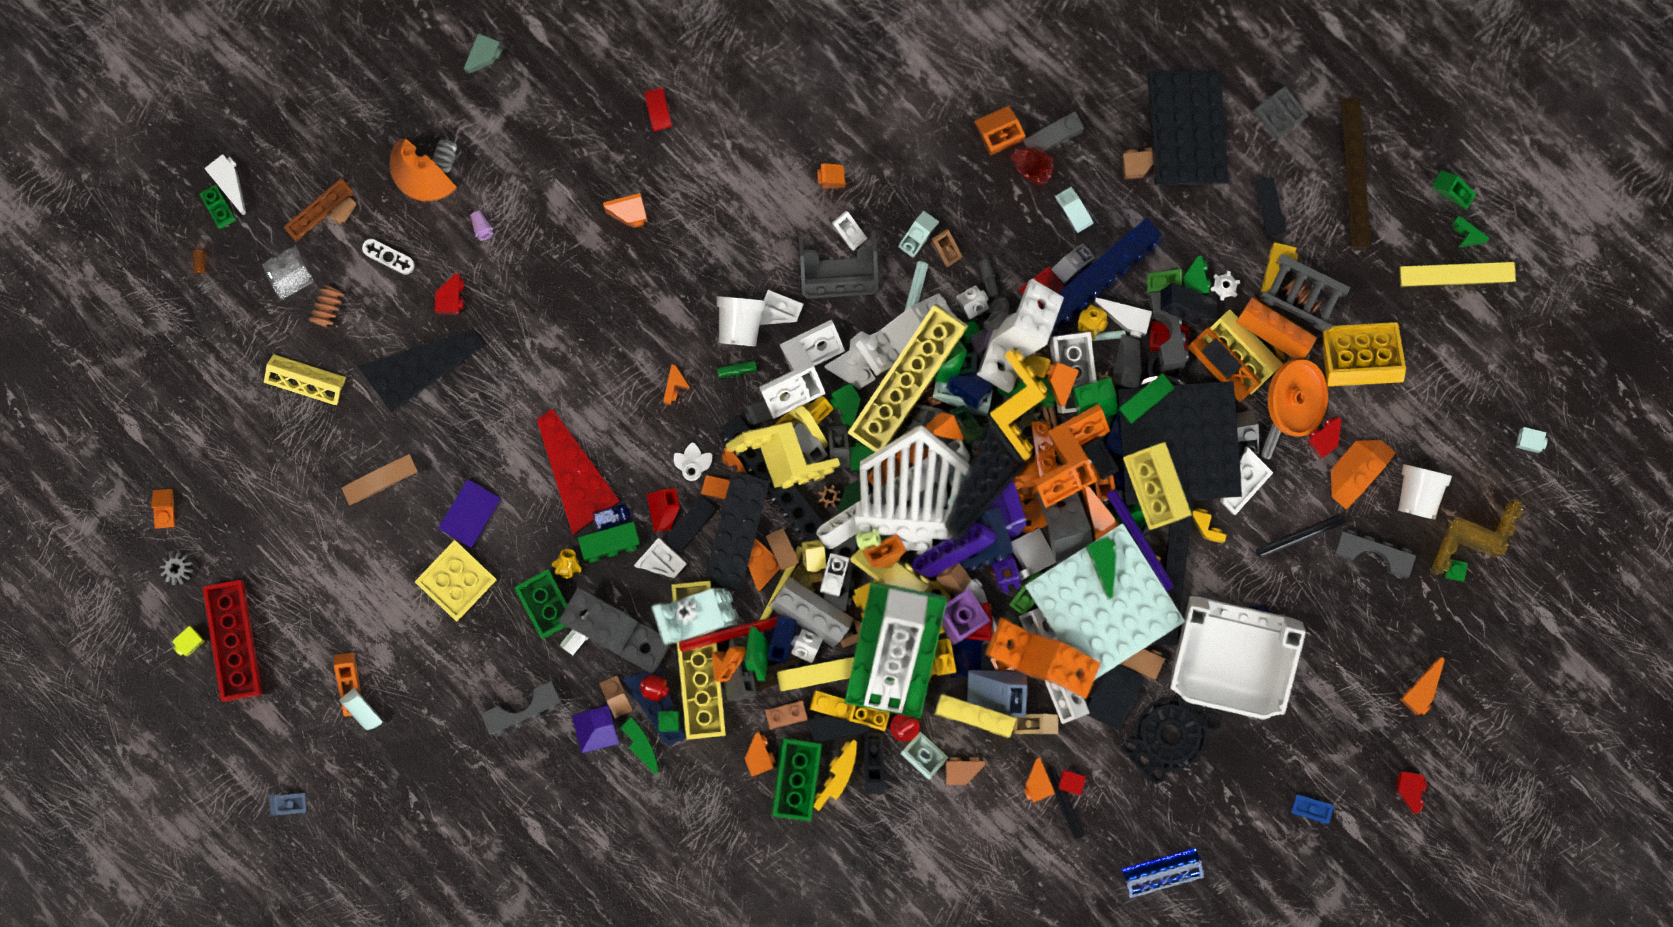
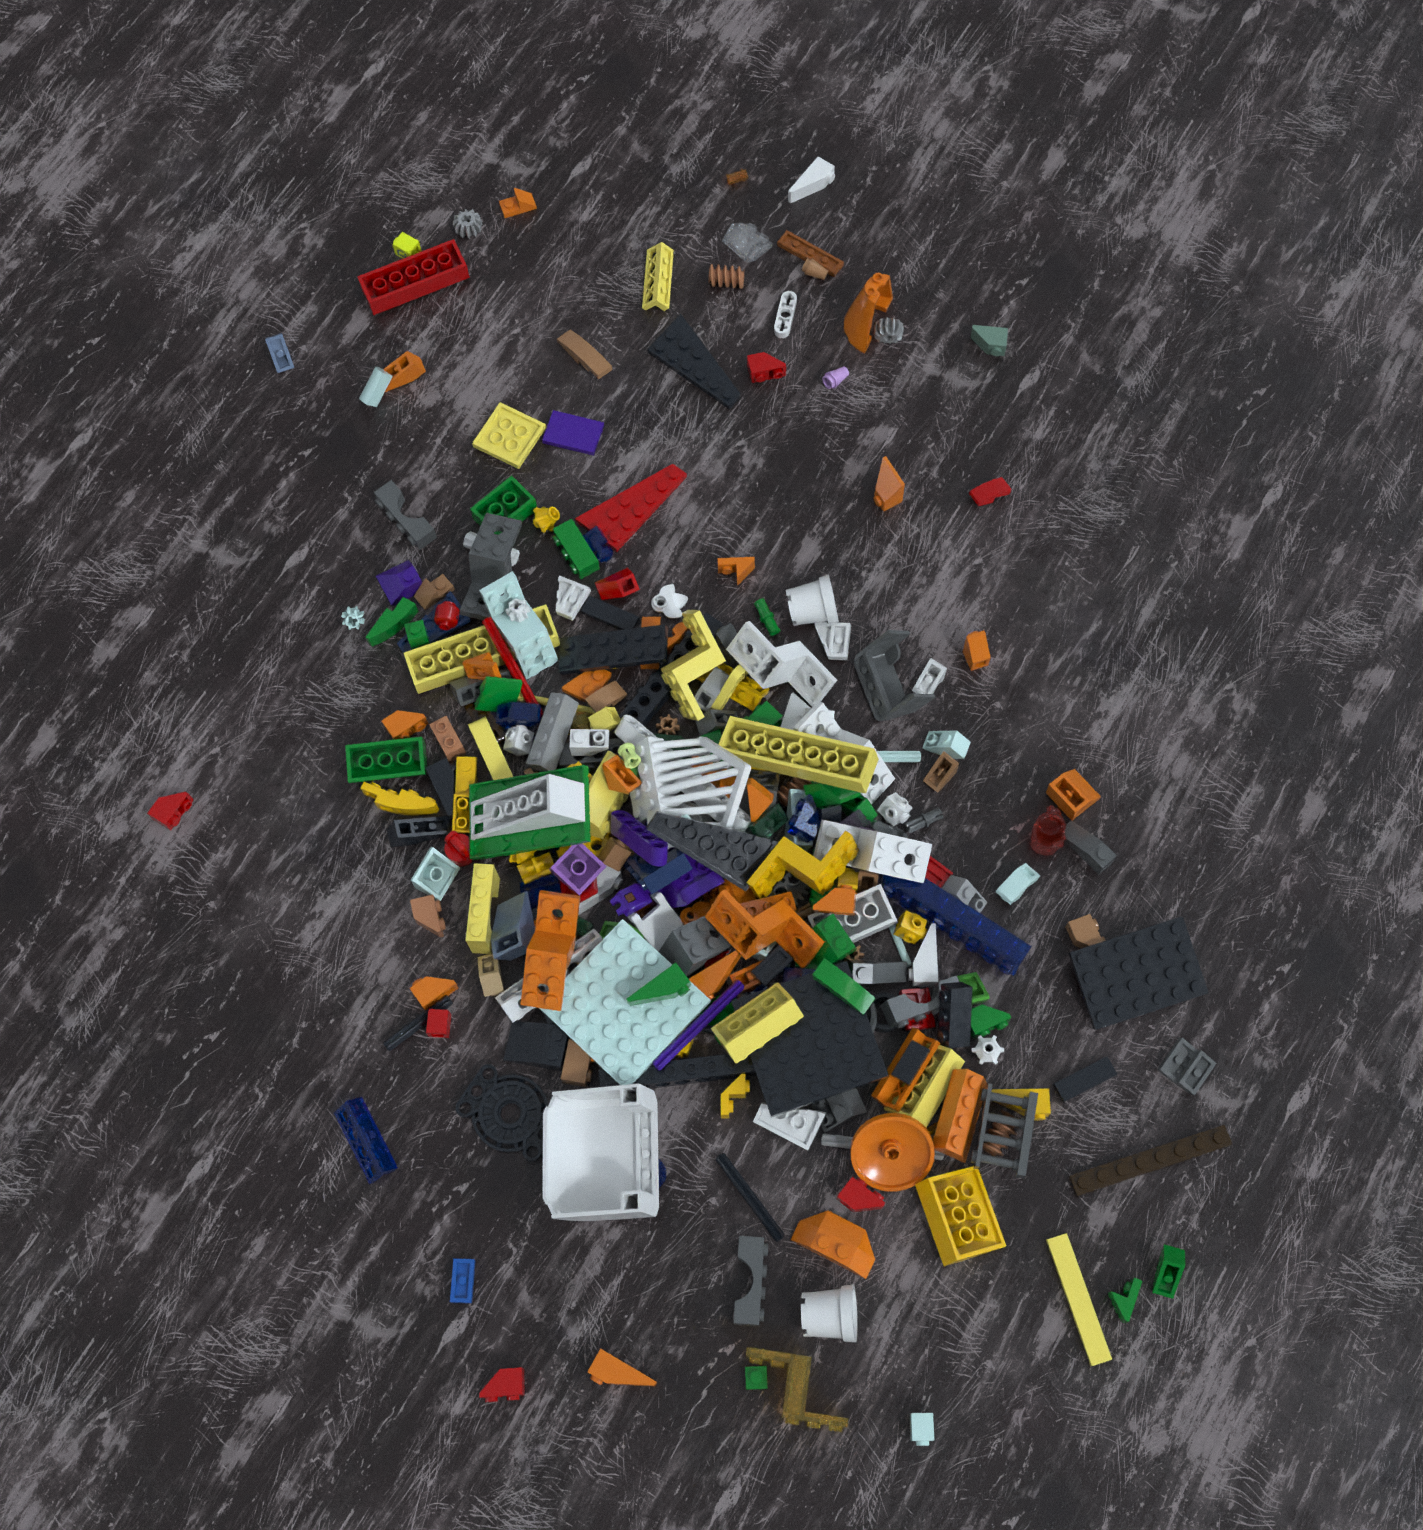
camera: 85 degrees right, 15 degrees down
green slope [199,184,236,229] -> none
none -> light aqua gear [341,606,365,630]

